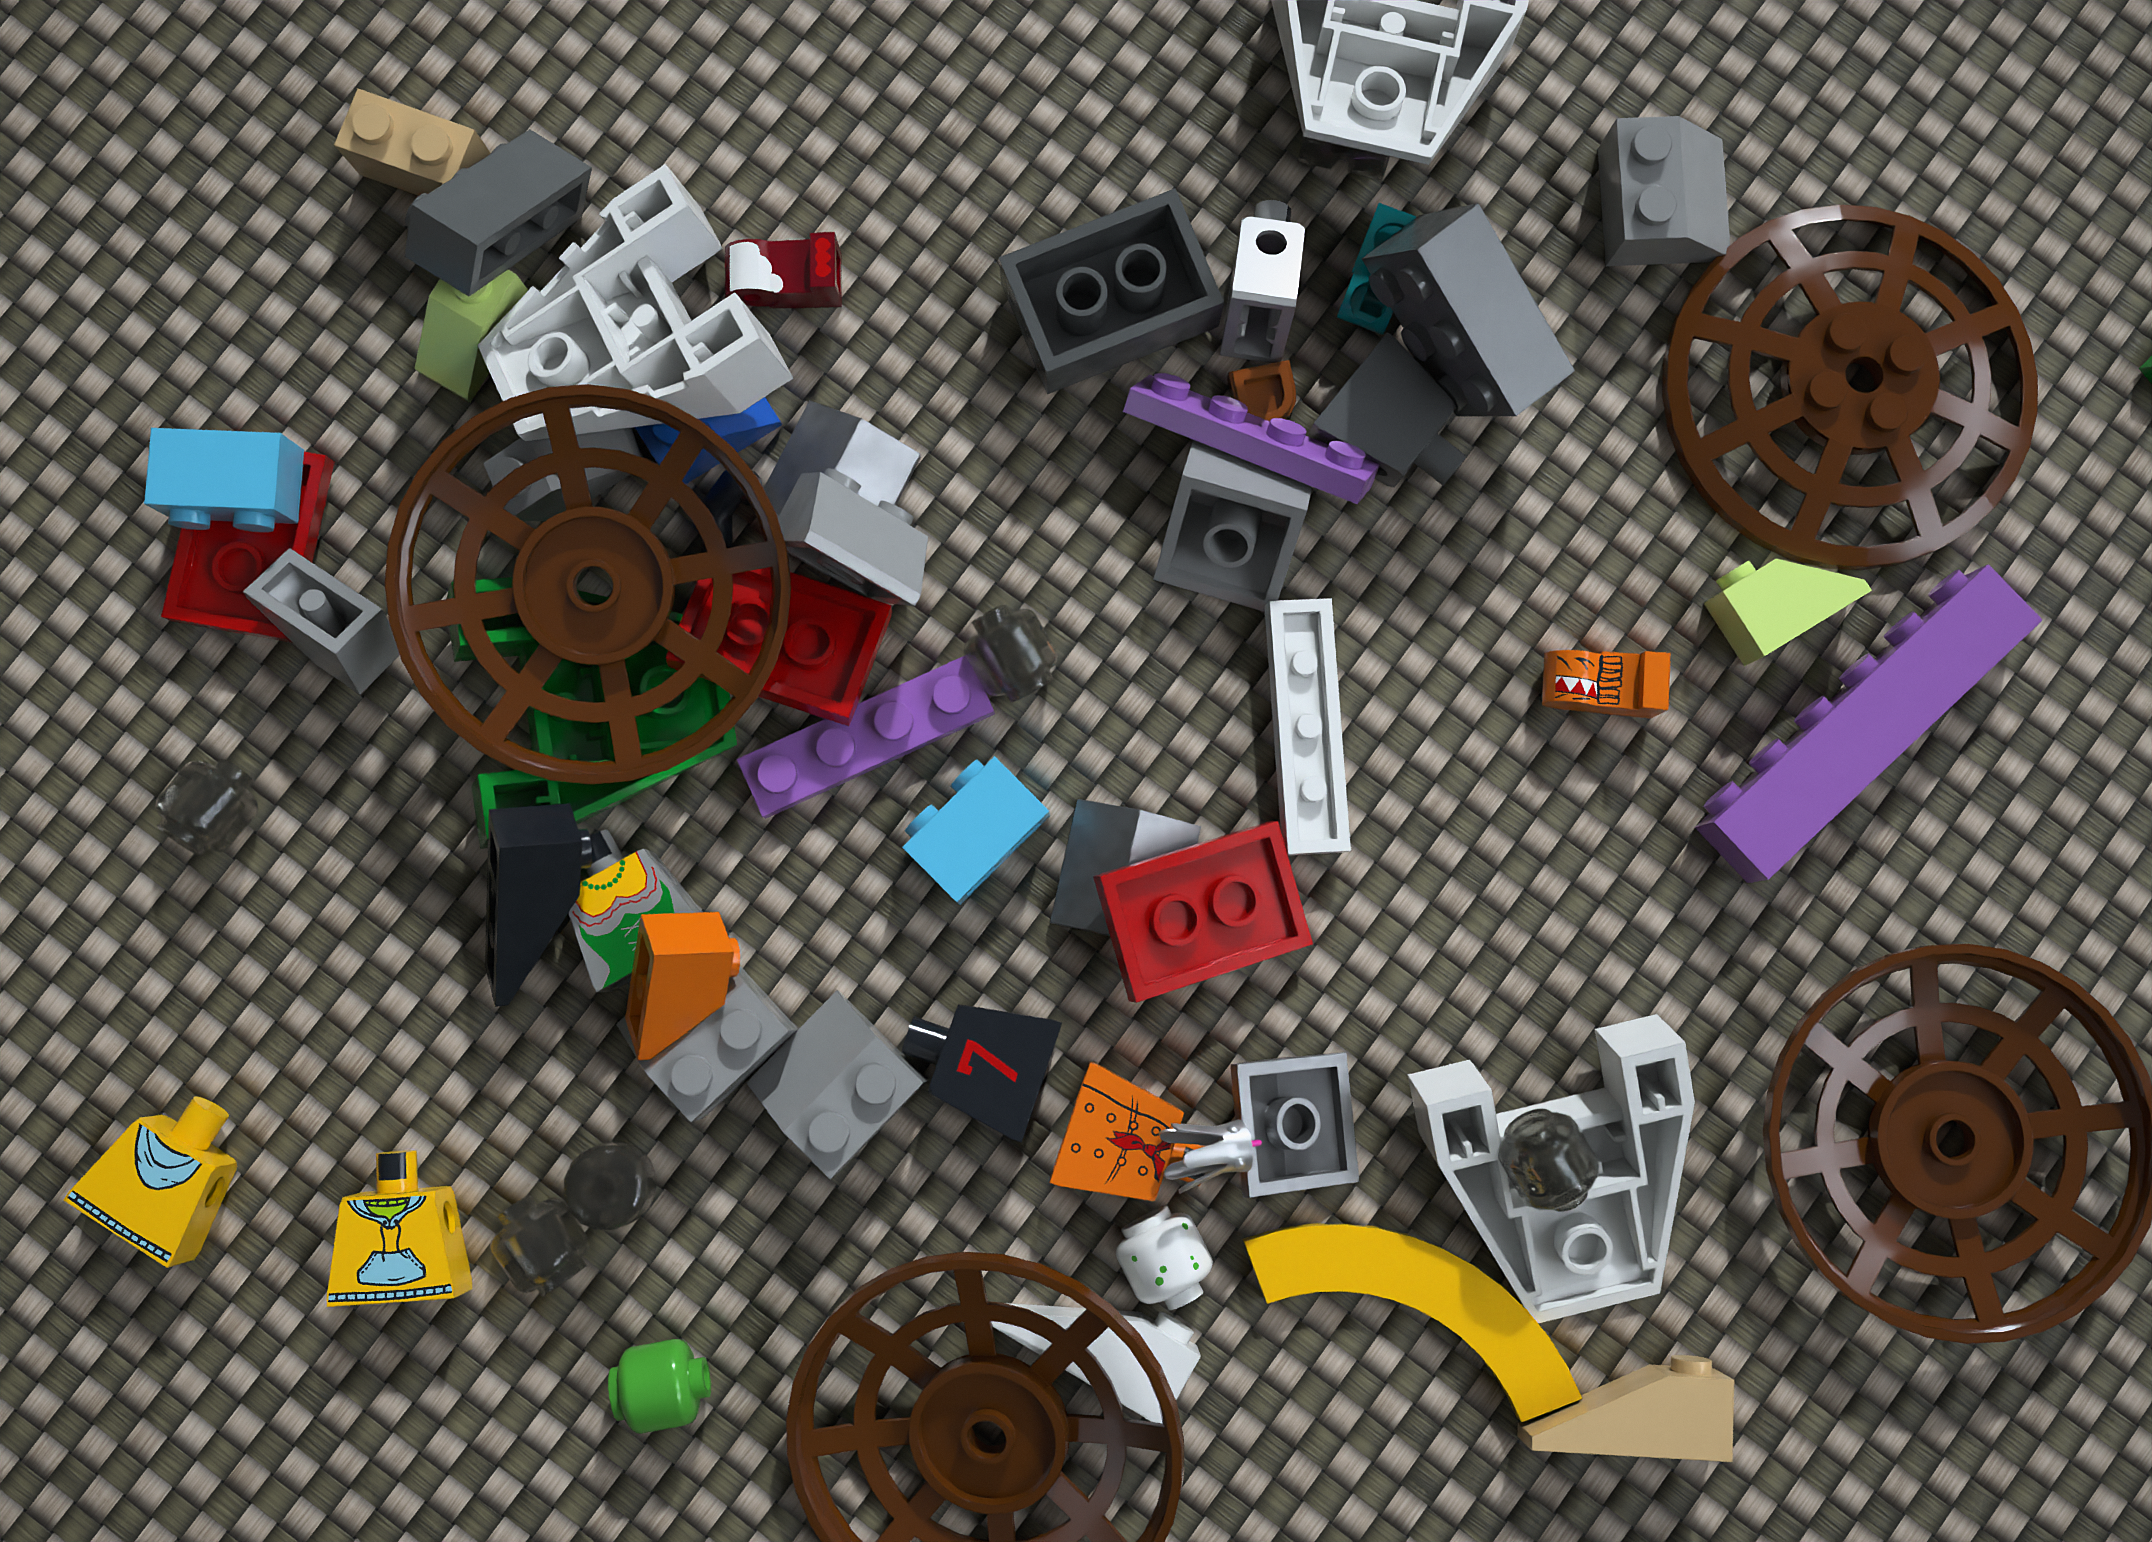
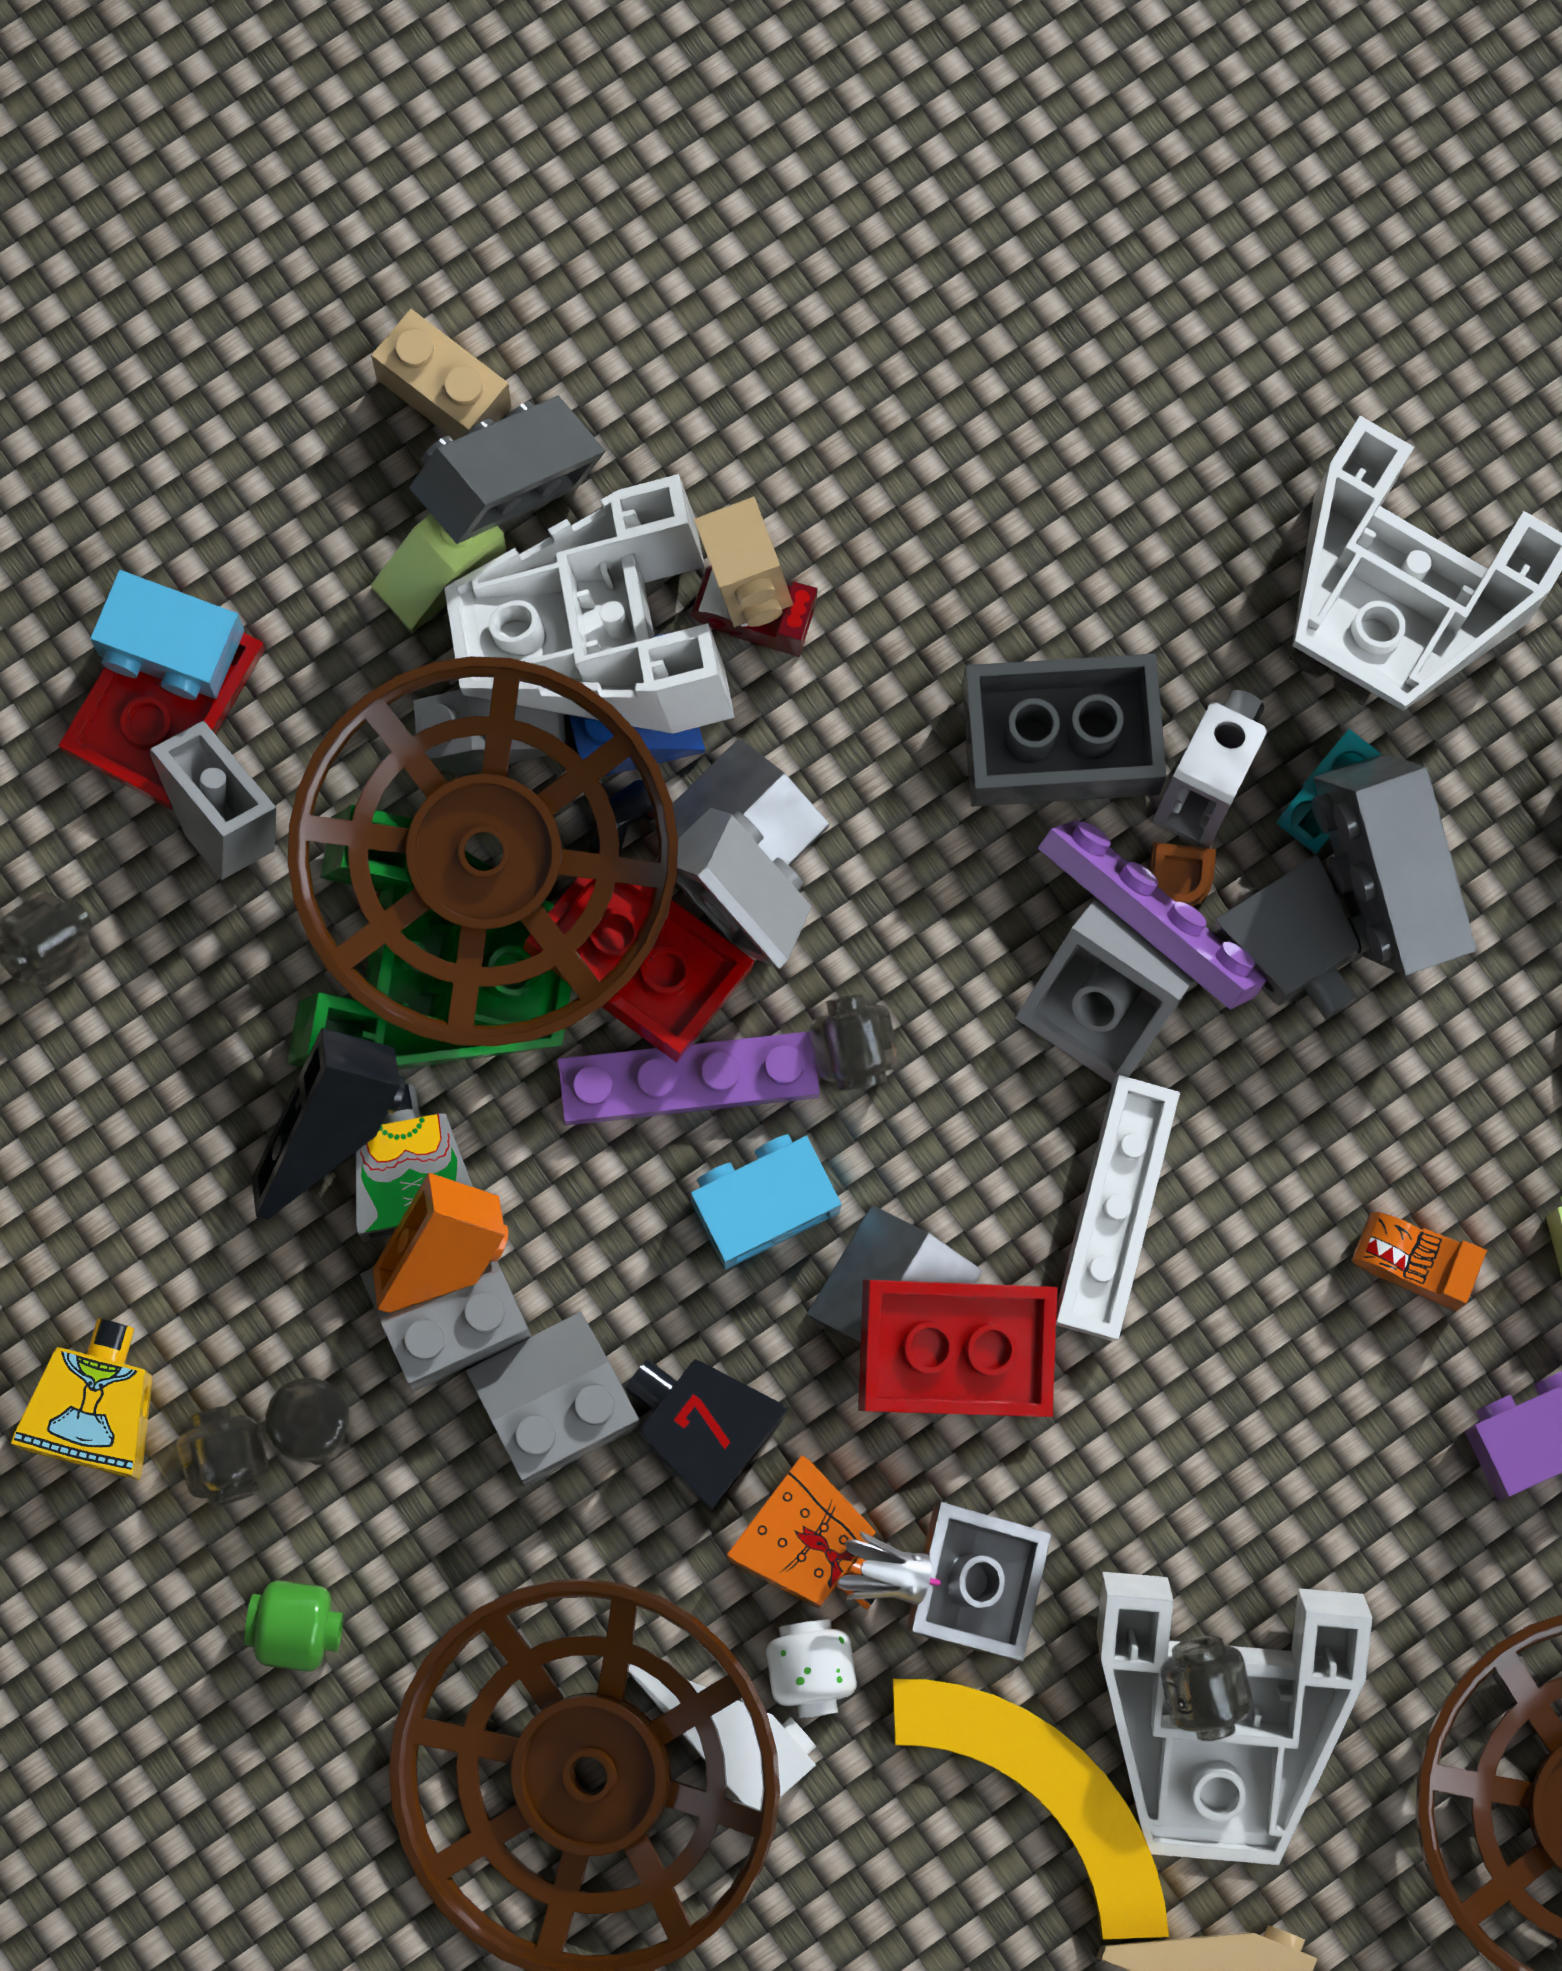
camera: 15 degrees right, 5 degrees down
none -> tan piece [694,497,793,627]

